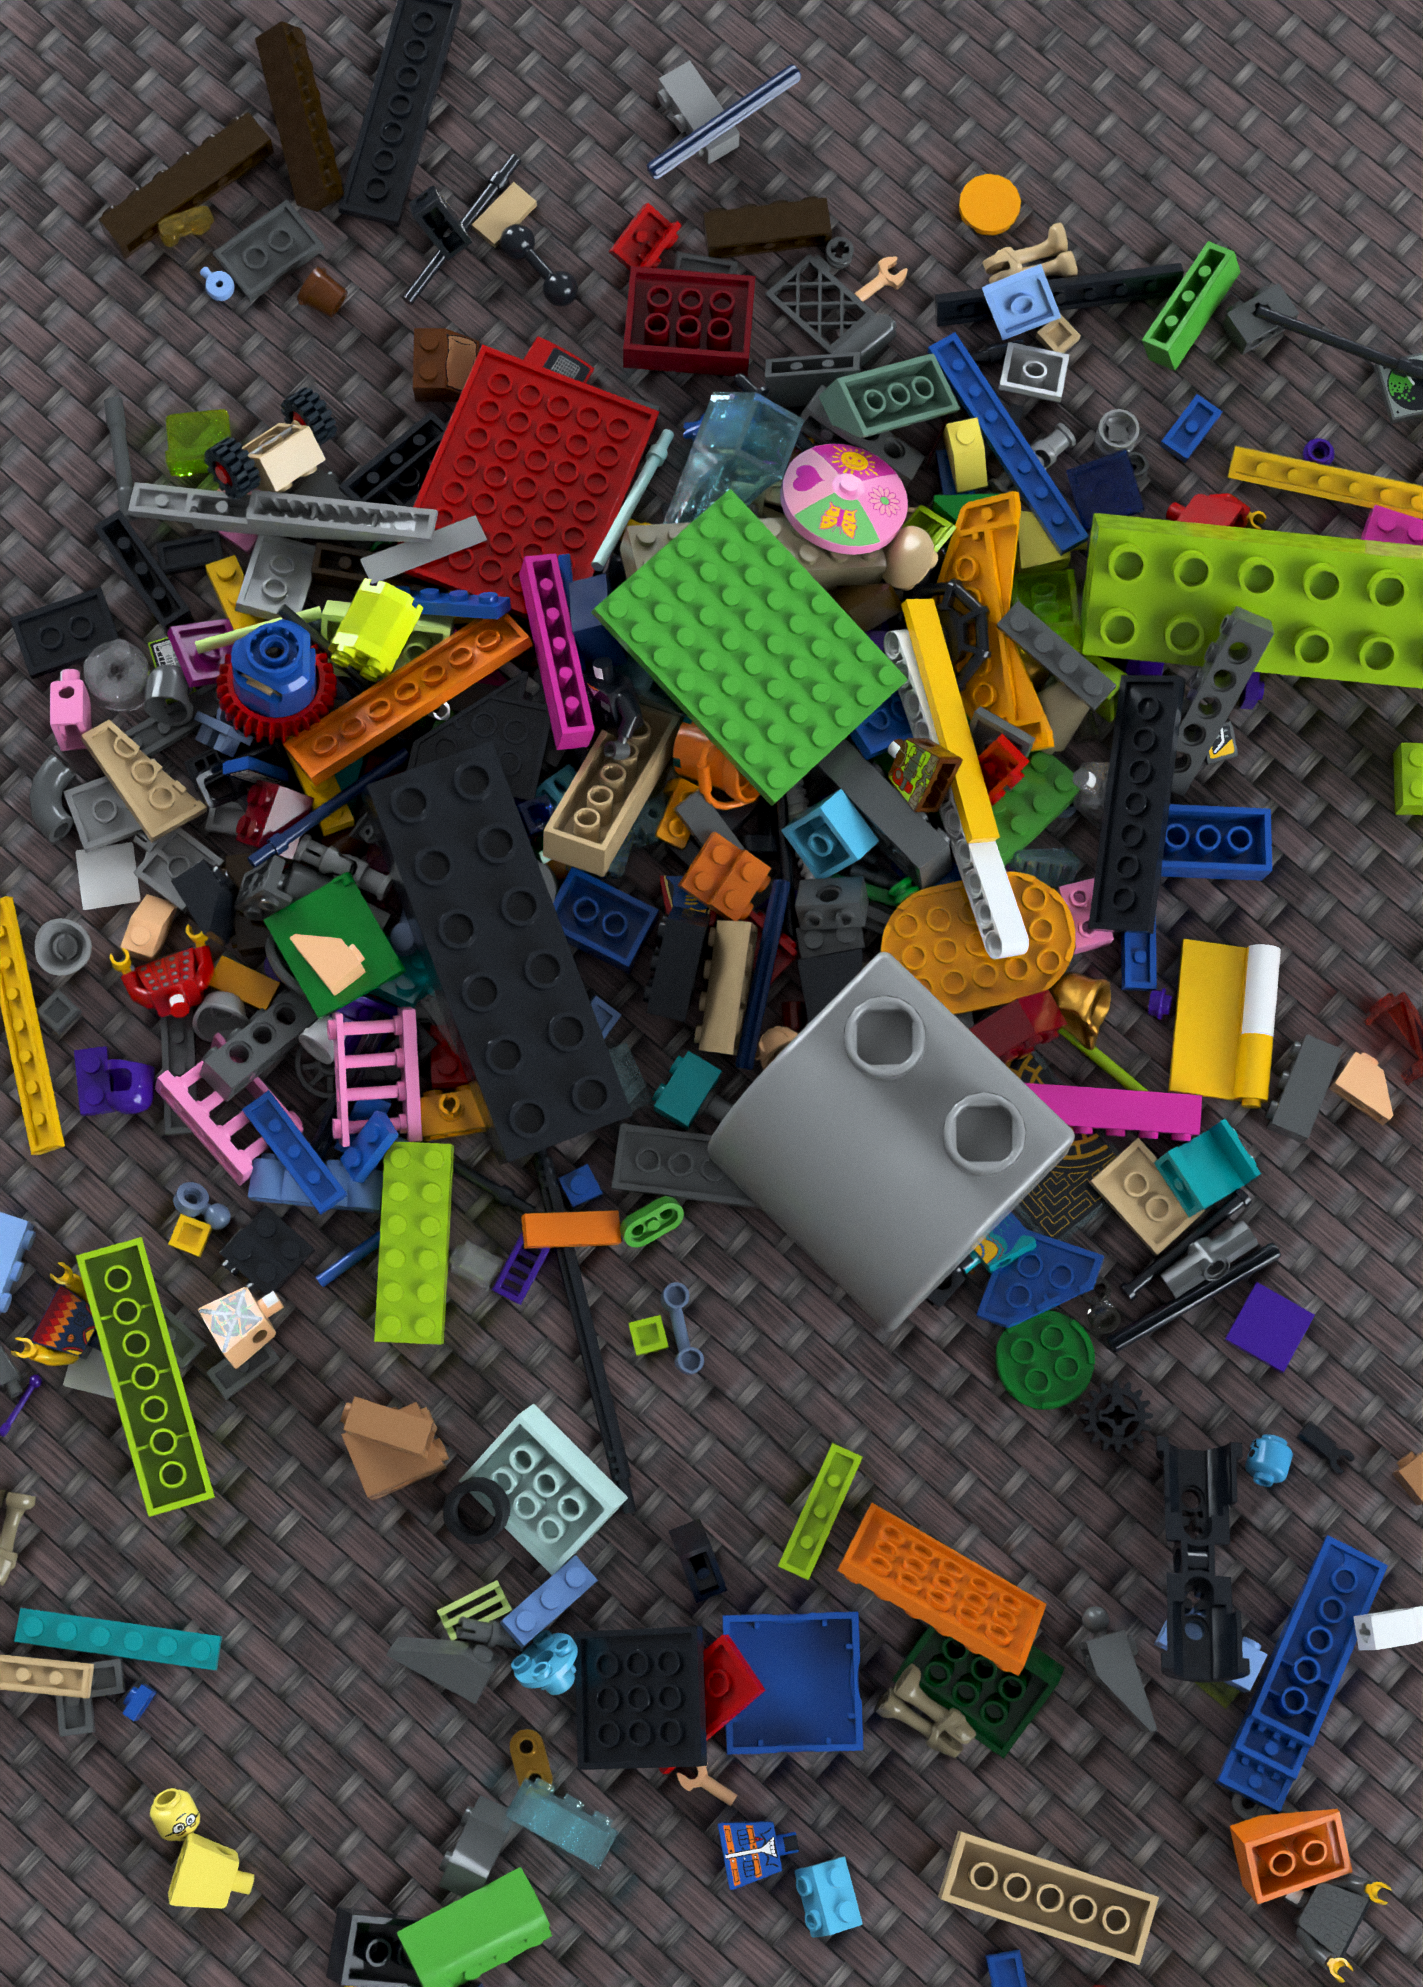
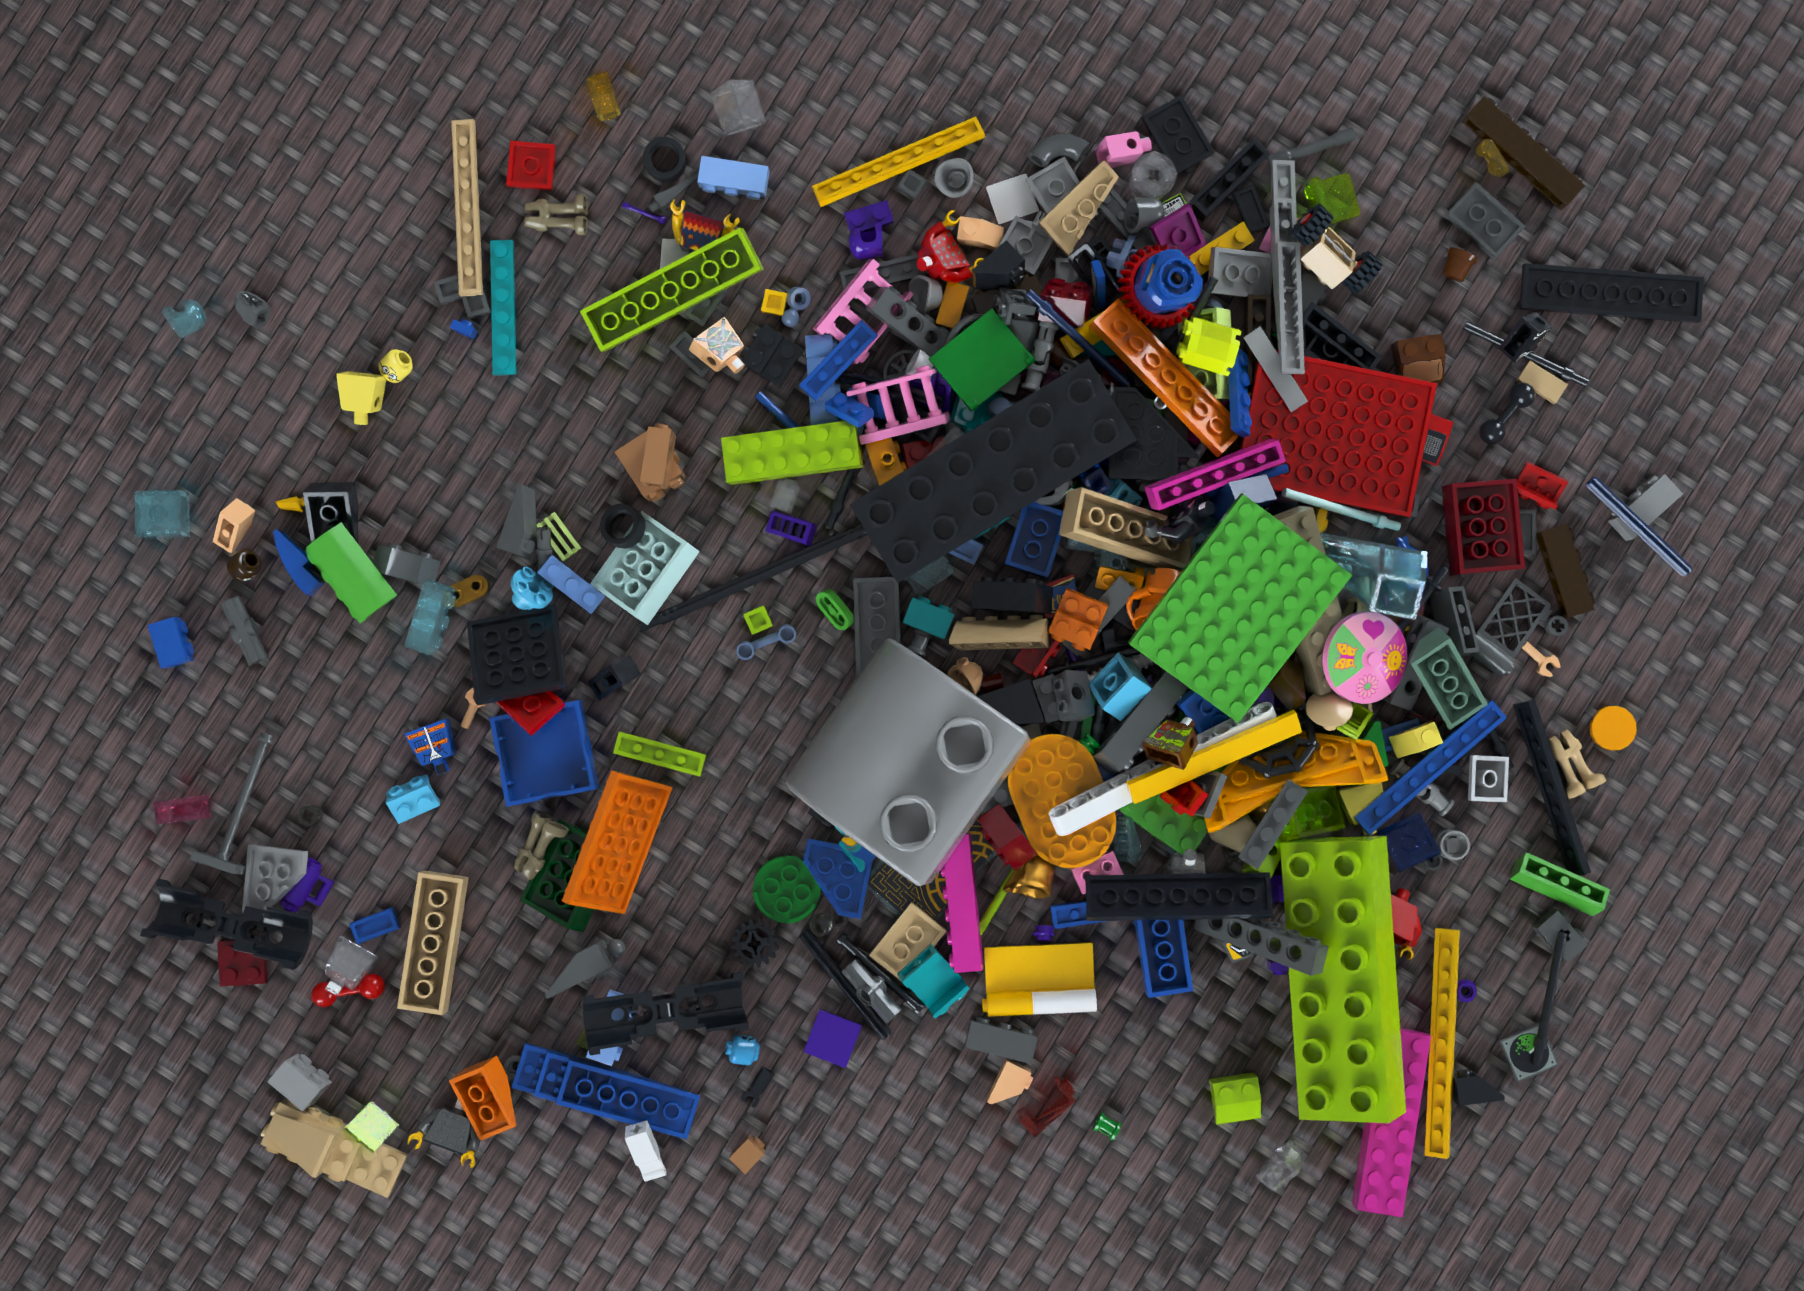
camera: 85 degrees right, 10 degrees up
yellowish green bar [195,606,322,654] -> none
light blue piece [200,267,235,301] -> none
dark brown brick [255,21,344,212] -> none
light nougat slope [290,934,366,996] -> none
orange tile [521,1210,622,1249] -> none
blue plate [558,1164,602,1209] -> none
dark blue axle [735,879,790,1070] -> none
light blue plate [982,264,1061,340] -> none
tan plate [1036,314,1081,353] -> none
blue plate [1160,394,1223,463] -> none

